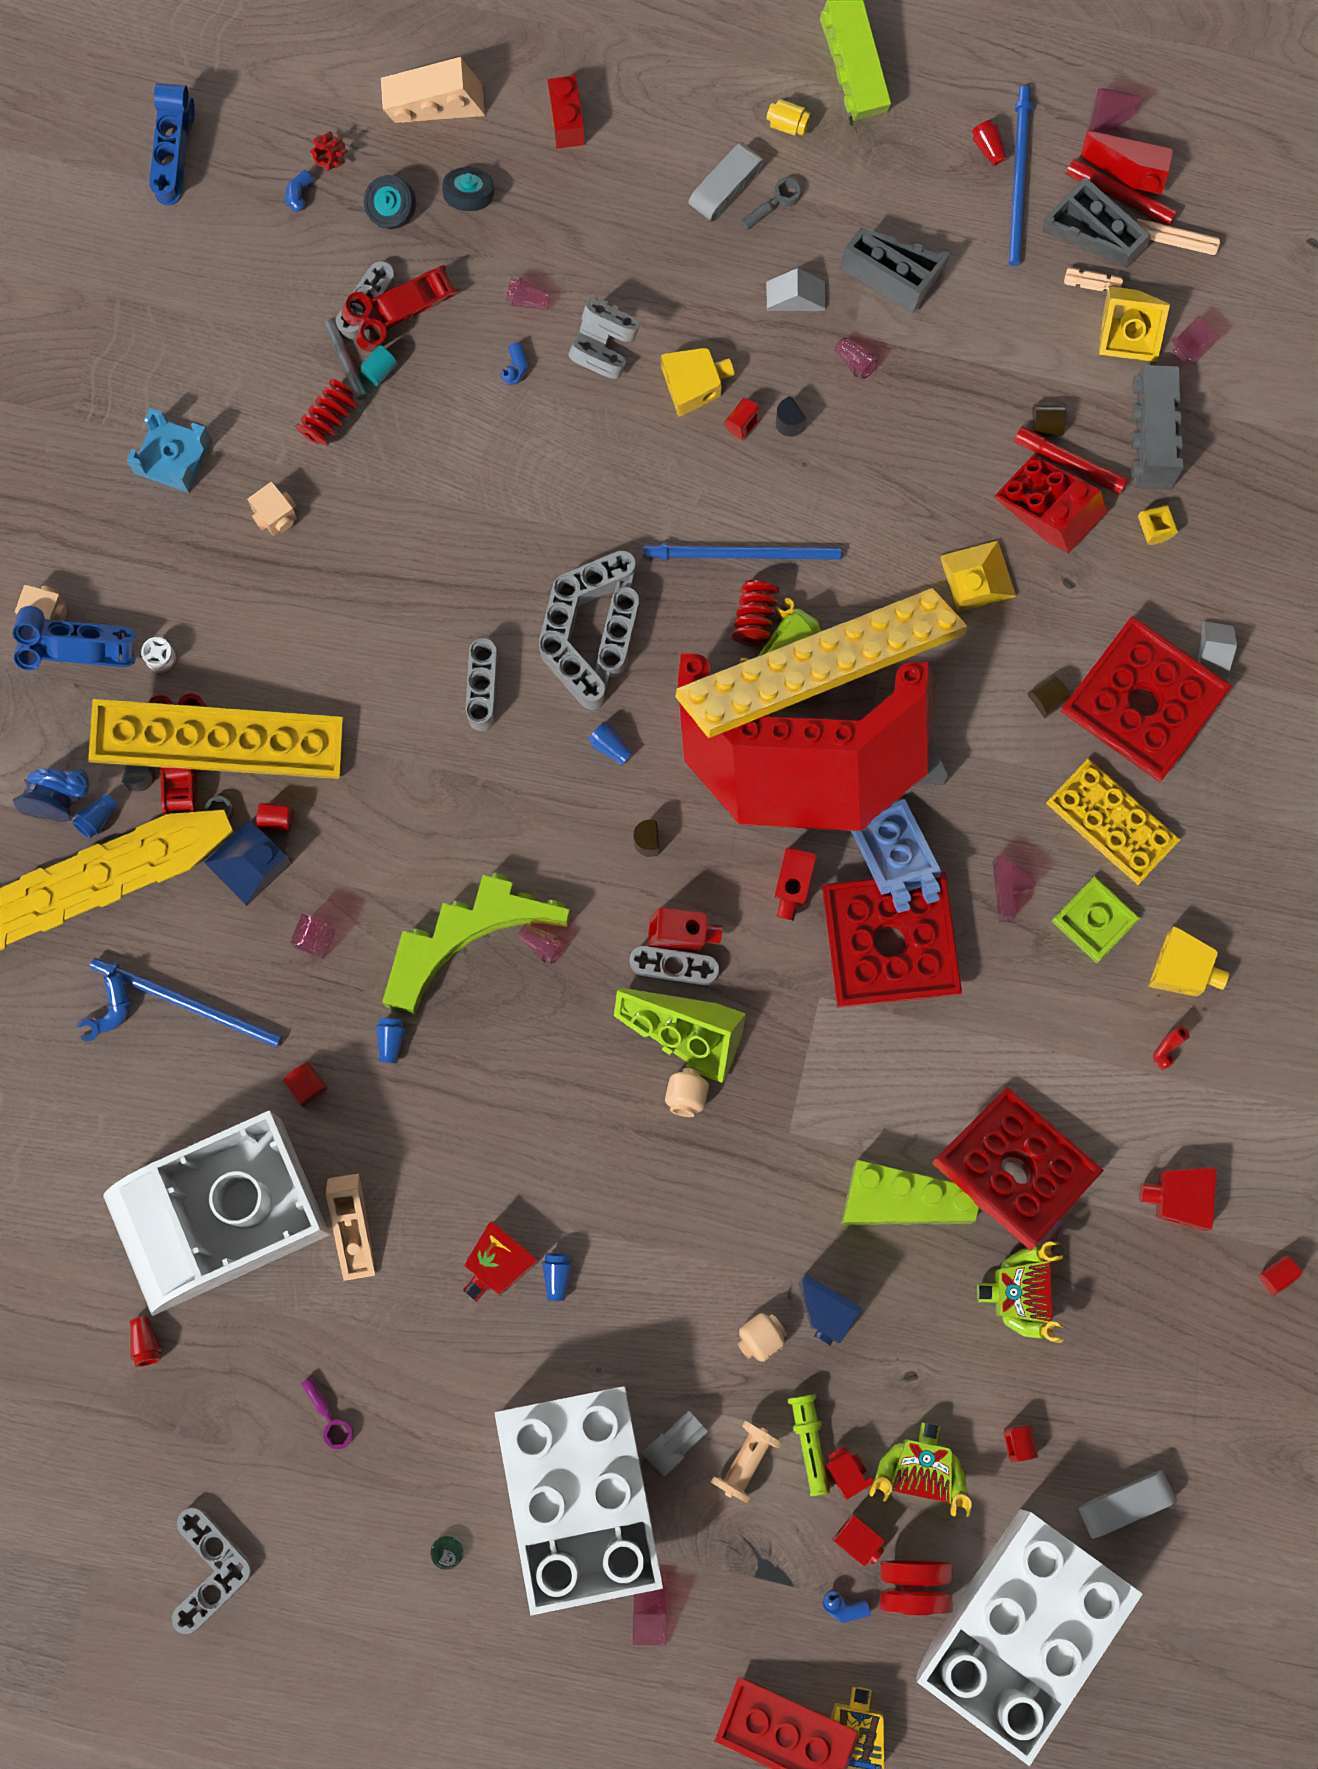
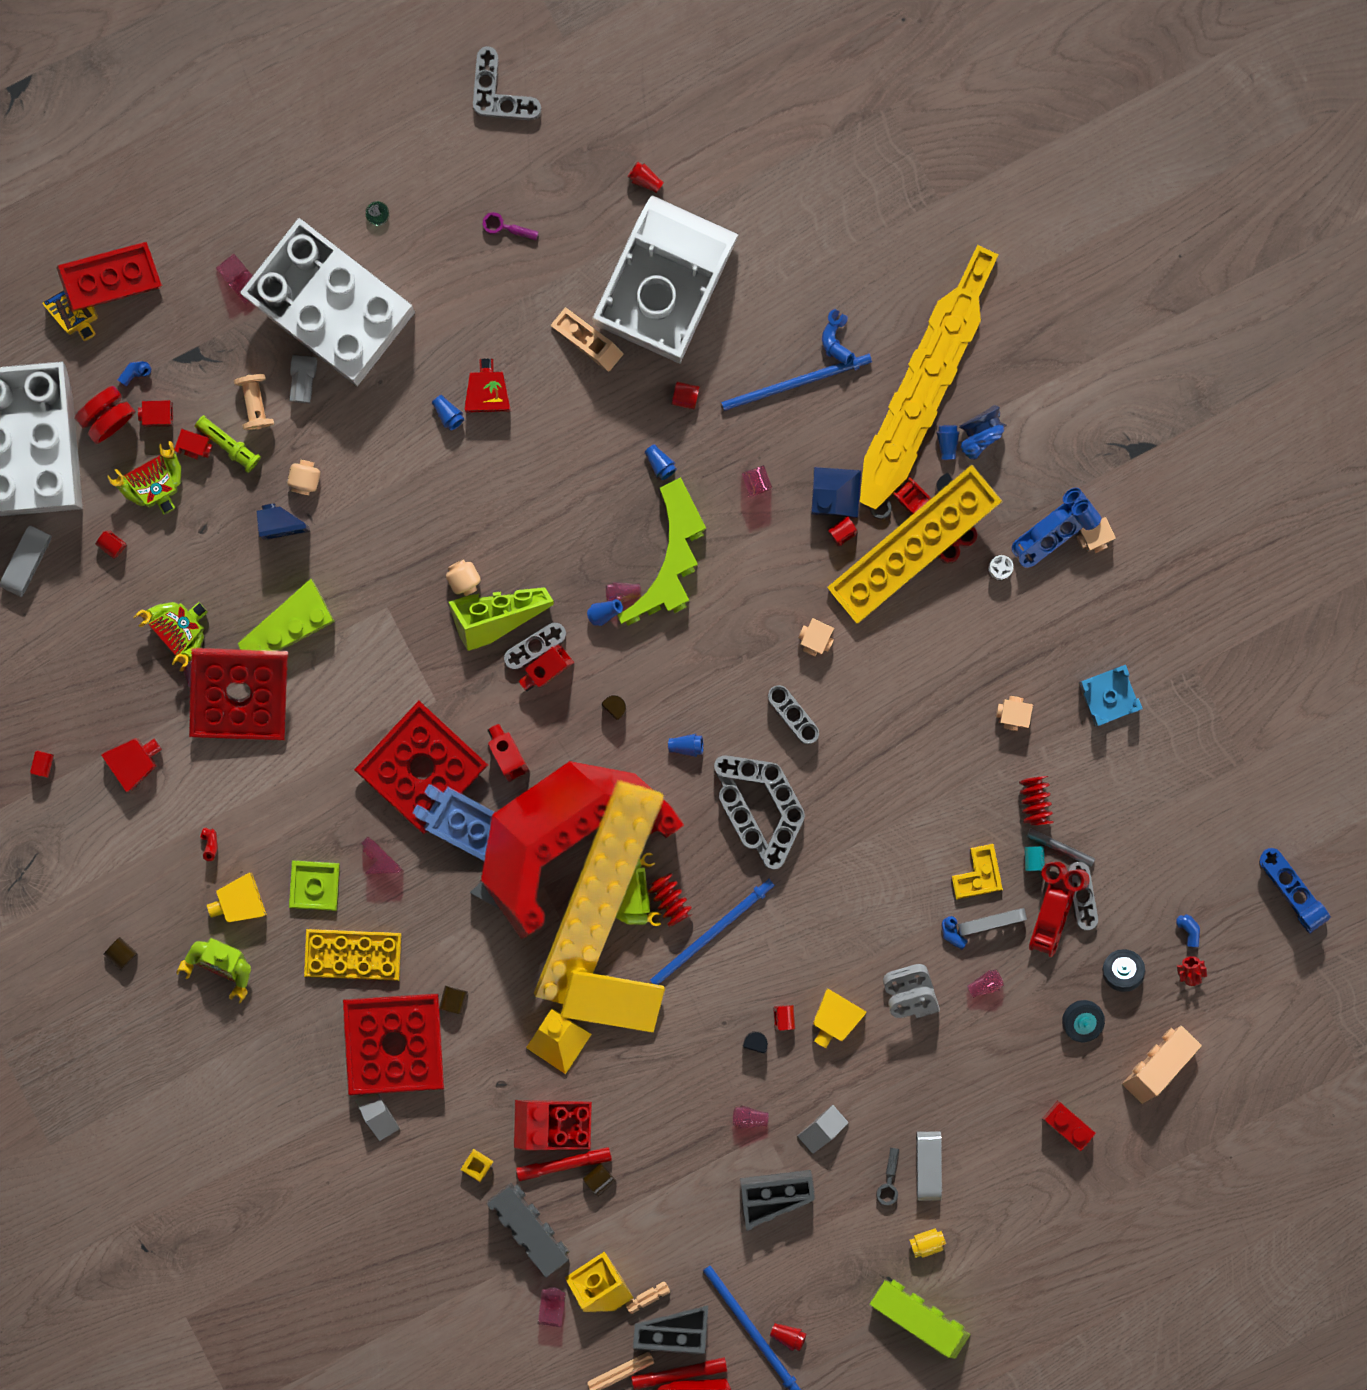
camera: 135 degrees right, 10 degrees up
none -> lime torso [176,938,251,1003]
none -> yellow tile [561,970,665,1033]
none -> blue cone [587,599,623,626]
none -> light nougat brick [798,618,834,657]
none -> yellow tile [951,844,1003,899]
none -> light grey beam [958,908,1027,936]

